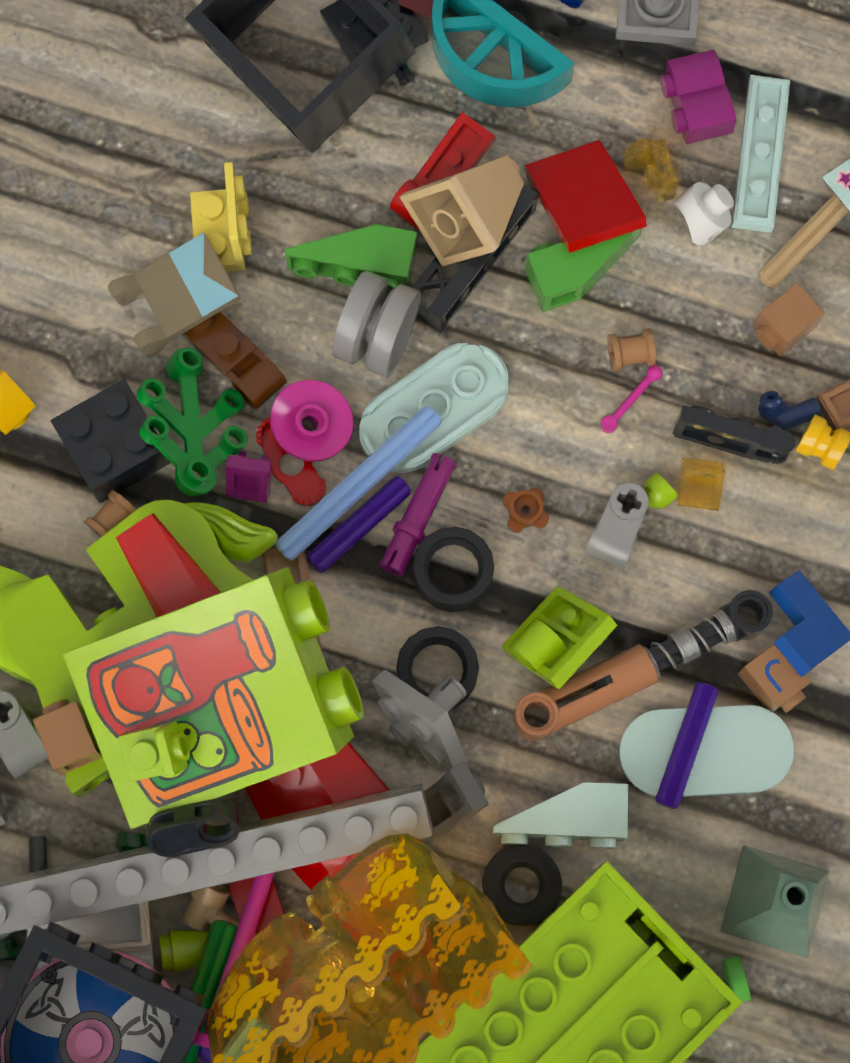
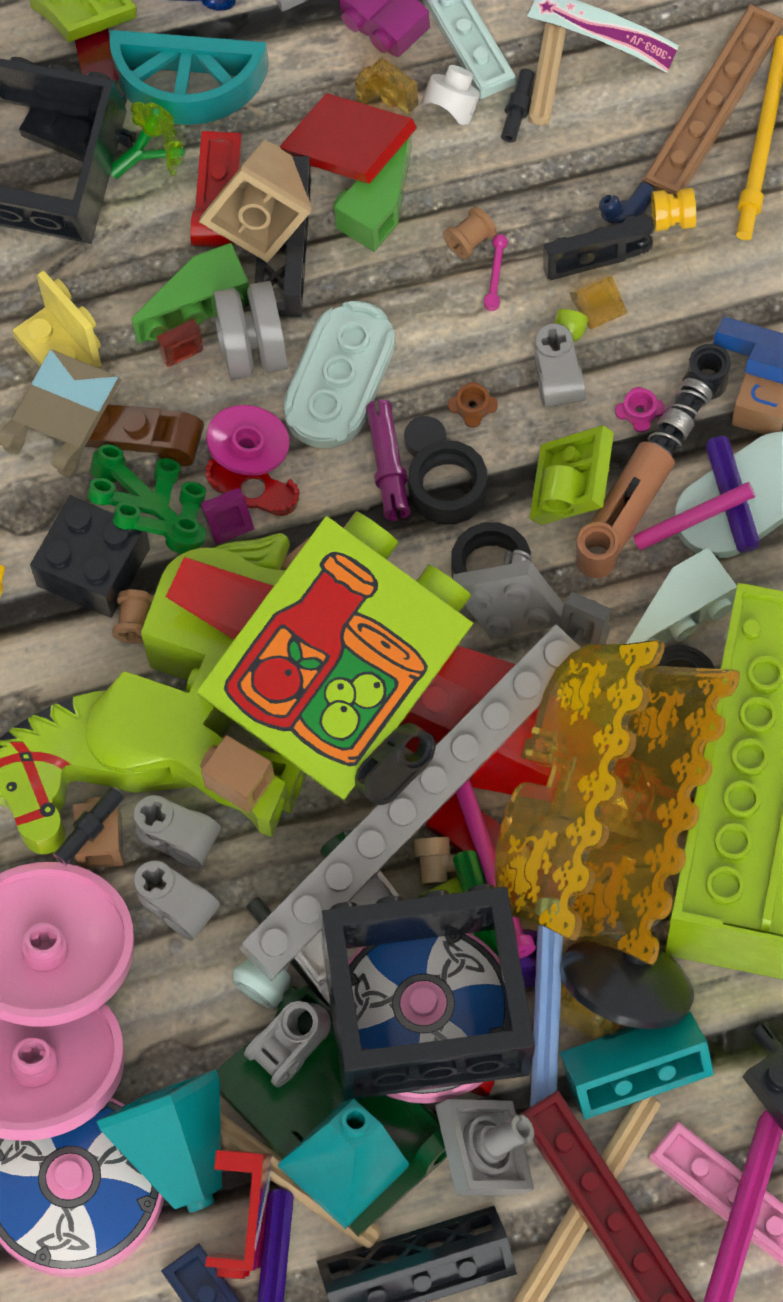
camera: 30 degrees left, 10 degrees down
lime bracket [118,721,190,782] -> none
light blue axle [275,406,442,561] -> none
dark purple axle [307,476,411,573] -> none
medium nougat brick [753,283,825,356] -> none
none -> clear neon green plant [110,102,185,180]
none -> clear red tile [157,319,204,367]
none -> black tile [404,416,446,457]
none -> black bar [501,68,535,143]
none -> dark pink plate [615,387,665,433]
none -> dark pink bar [633,482,756,550]

